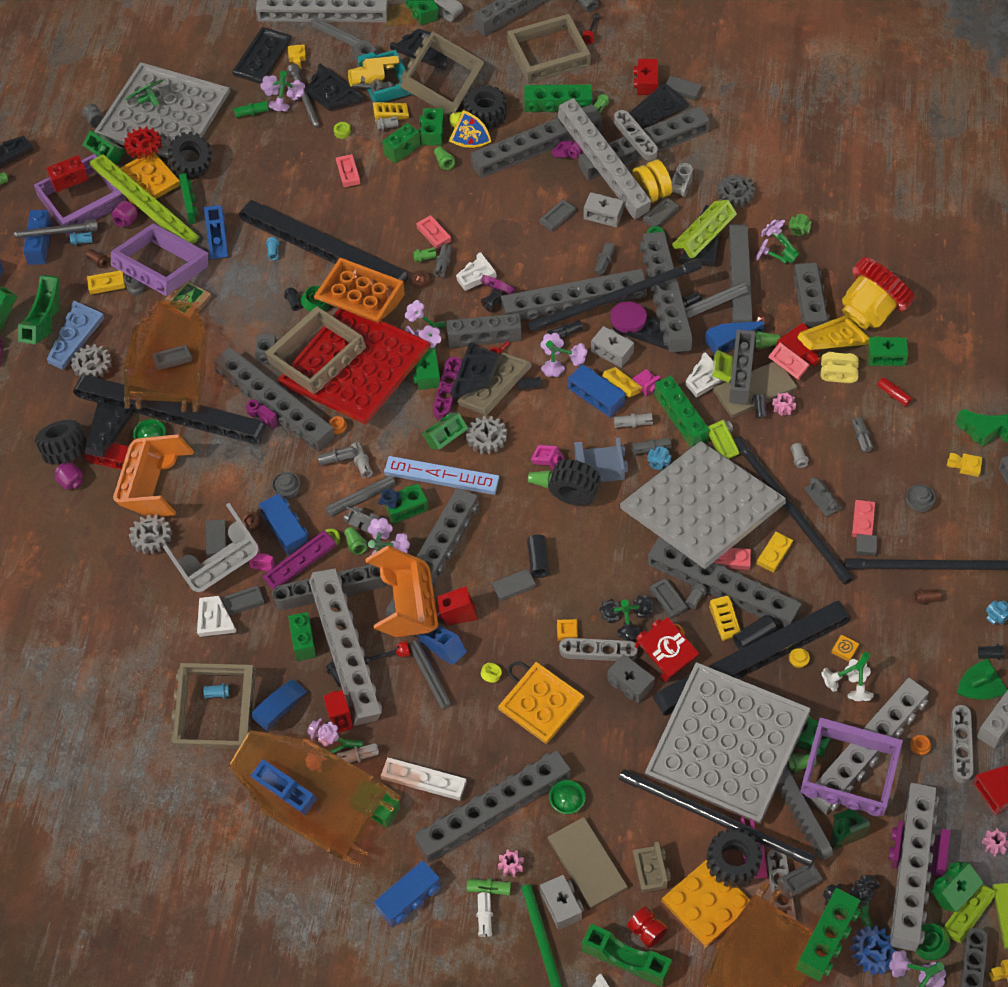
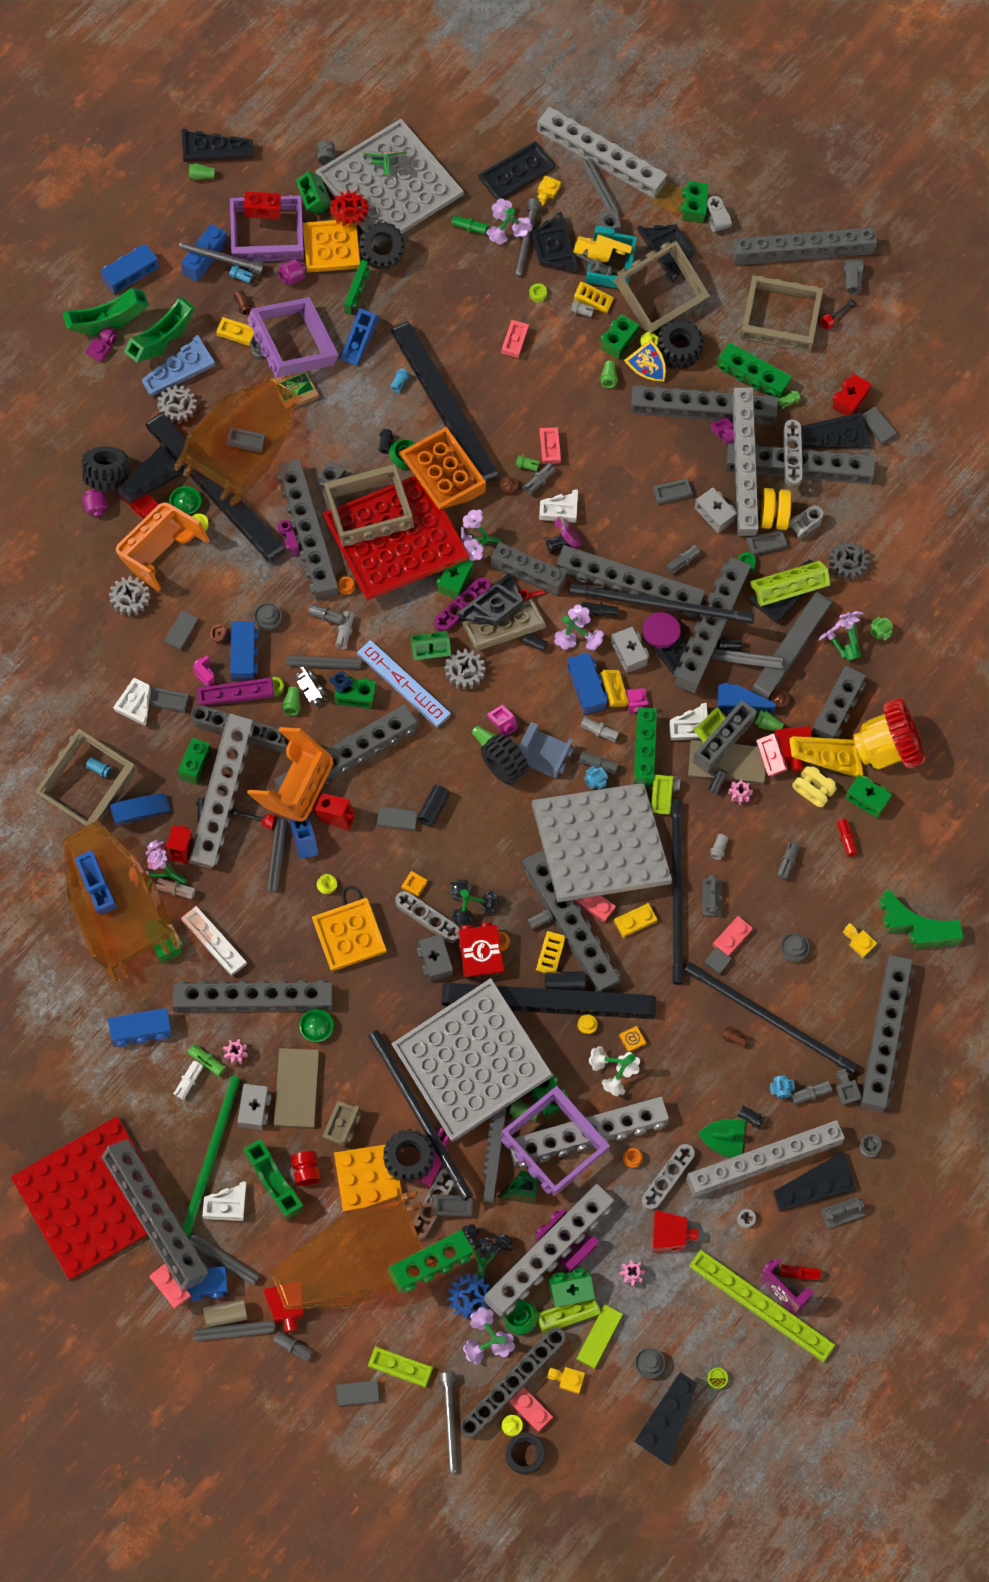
camera: 25 degrees right, 10 degrees up
lime tile [90,154,199,244] -> none
light grey windscreen [163,503,258,592] -> none
lavender plant [368,518,409,555] -> none
green brick [382,123,420,164] -> none
dark grey tile [649,578,688,619] -> none

